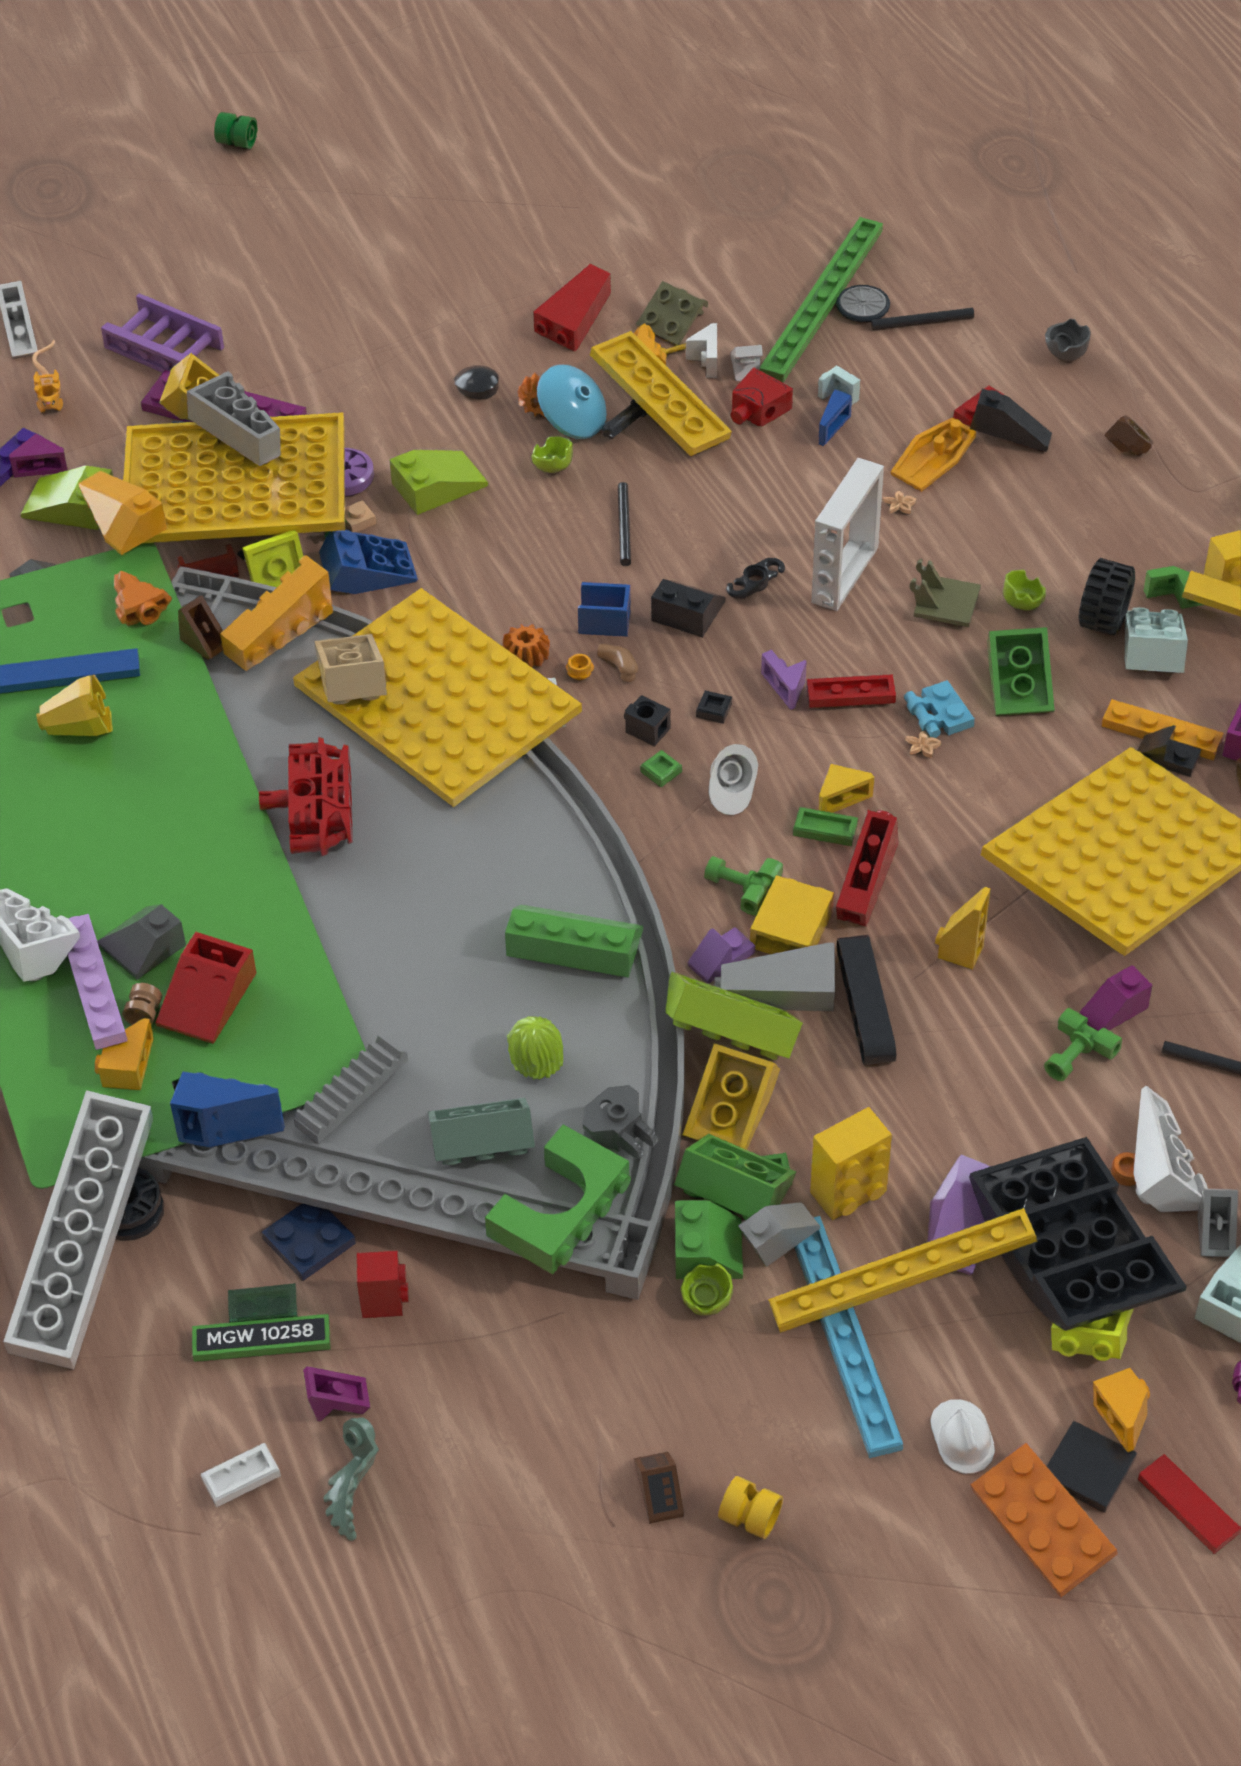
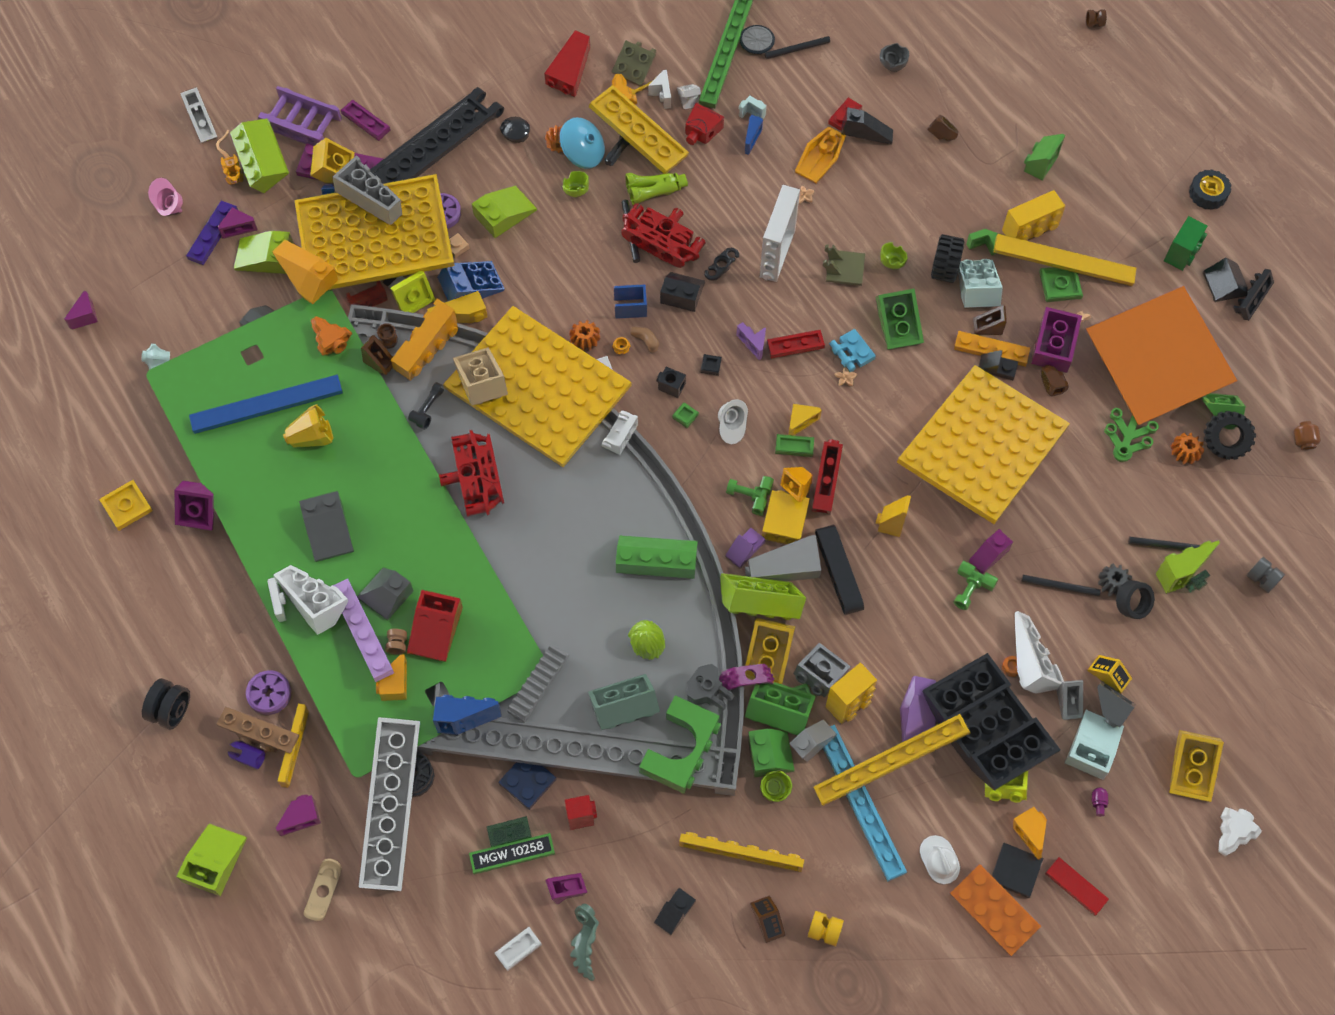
camera: 10 degrees left, 15 degrees up
none -> lime slope [230,118,289,193]
none -> dark grey slope [299,491,354,562]
none -> magenta tile [341,100,391,141]
none -> black hinge [370,87,504,184]
none -> reddish brown wheel [377,323,398,349]
none -> black brick [408,382,444,430]
none -> yellow slope [427,291,488,323]
none -> white hinge [602,410,638,455]
none -> red piece [621,203,706,268]
none -> lime piece [625,173,688,205]
none -> black slope [654,888,696,935]
none -> yellow plate [679,832,804,872]
none -> magenta piece [719,664,774,690]
none -> light orange slope [780,467,812,502]
none -> dark grey plate [793,643,851,698]
none -> reddish brown slope [973,305,1007,335]

